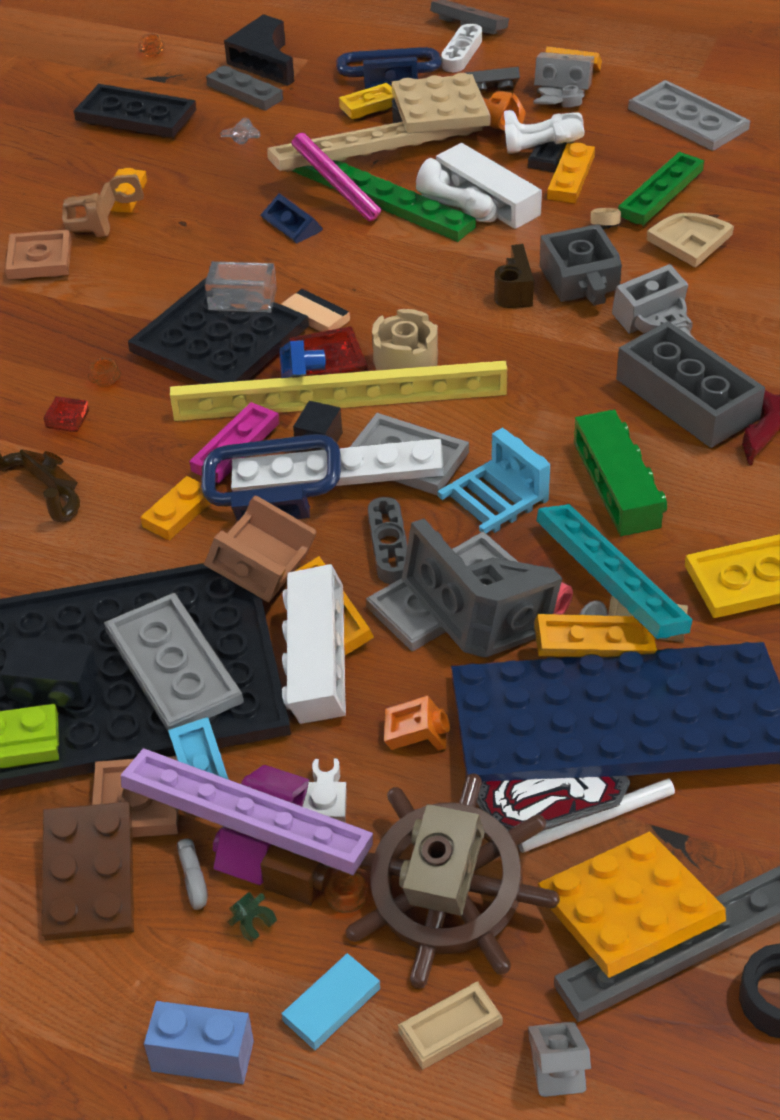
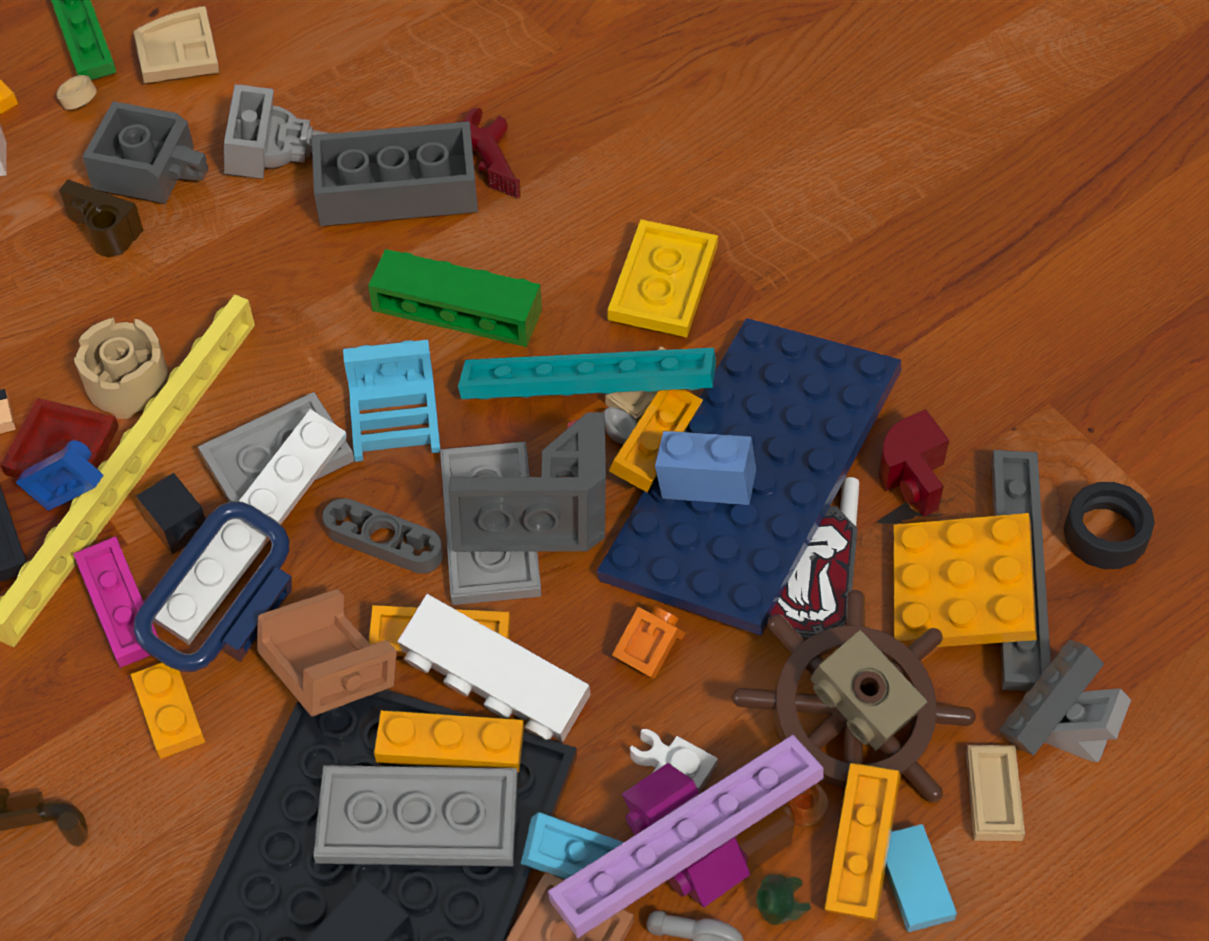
camera: 60 degrees left, 10 degrees up
none -> light orange plate [374,711,524,772]
none -> medium blue brick [655,431,756,505]
none -> light orange plate [825,763,901,921]
none -> dark red brick [879,409,949,517]
none -> dark grey piece [999,640,1104,756]

